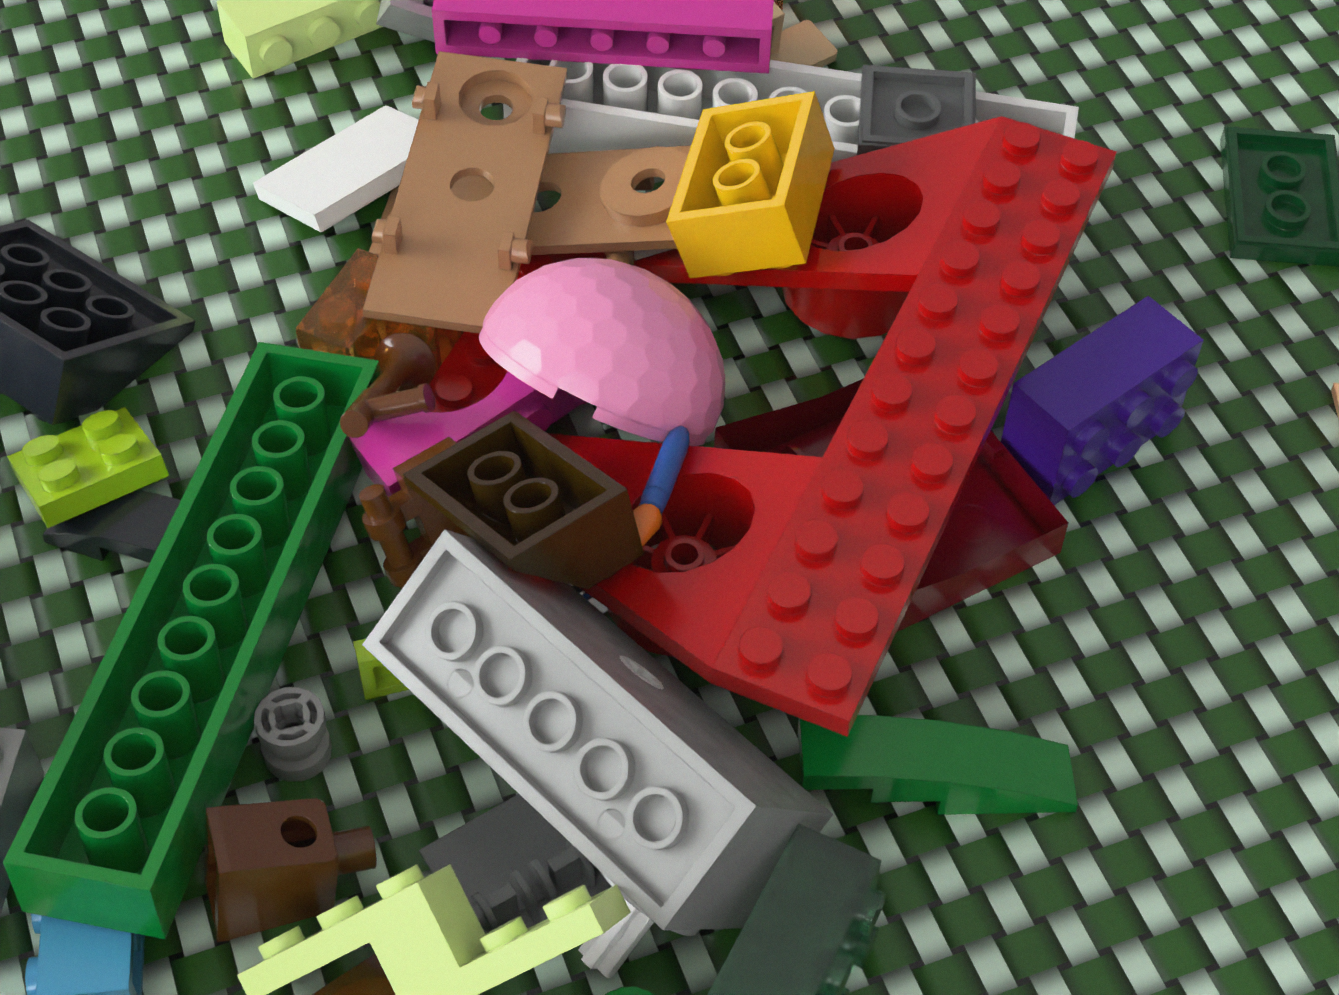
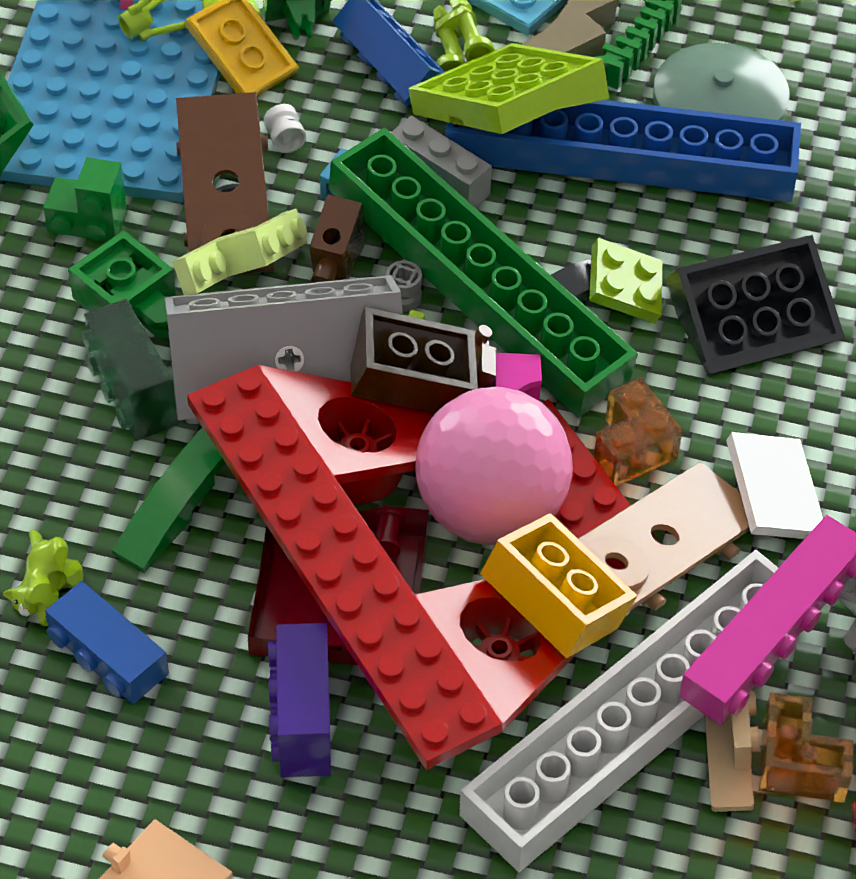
camera: 125 degrees right, 0 degrees up
reddish brown piece [340,333,436,438] -> none
medium nougat piece [363,51,567,333] -> none
blue piece [633,426,690,547] -> none
dark grey tile [857,65,976,155] -> none
none -> lime animal [3,529,83,626]
none -> blue brick [45,581,169,705]

